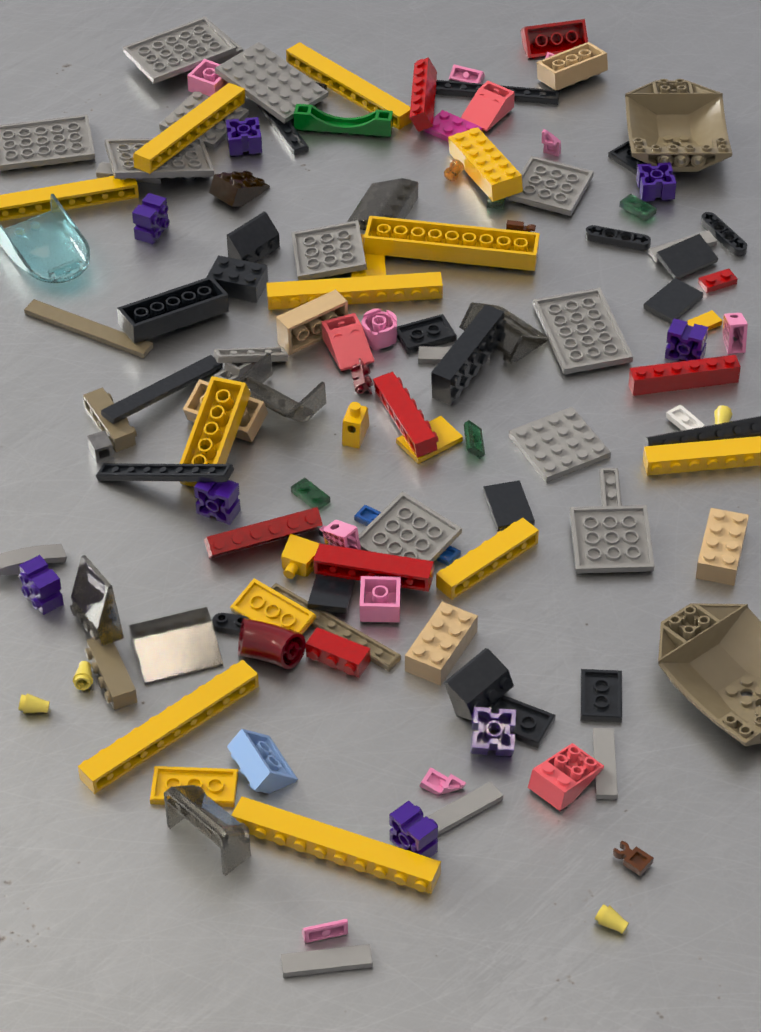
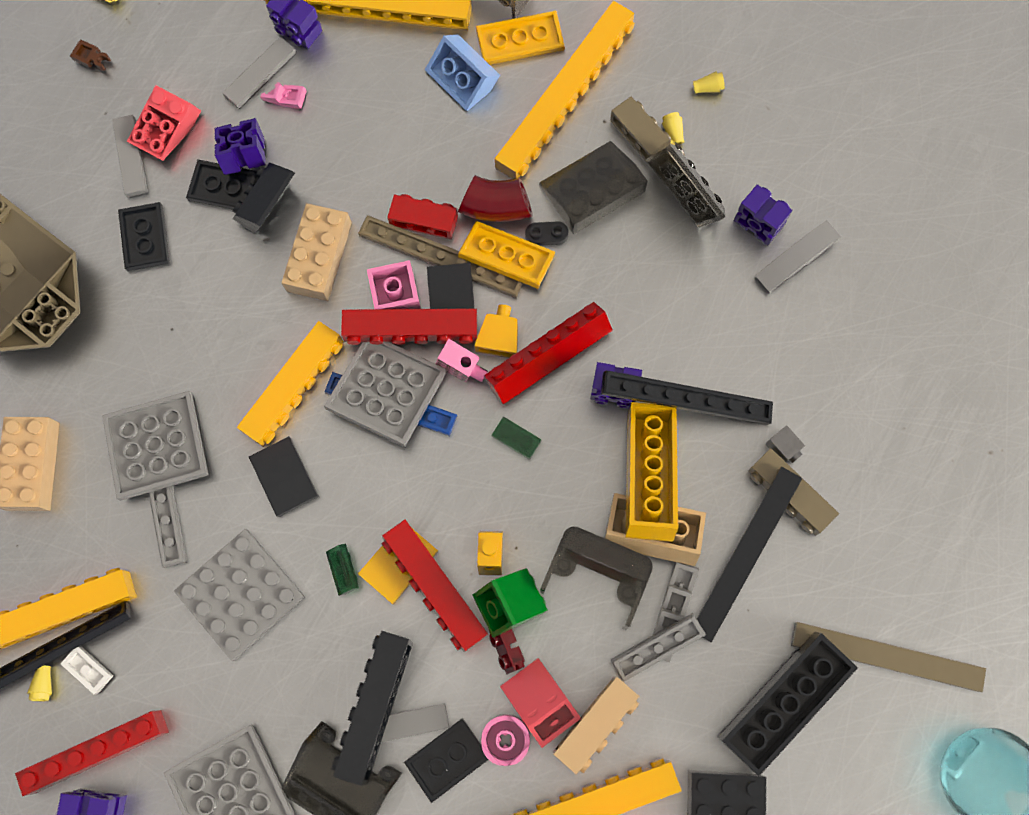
camera: 170 degrees right, 30 degrees up
none -> green slope [472,568,548,638]

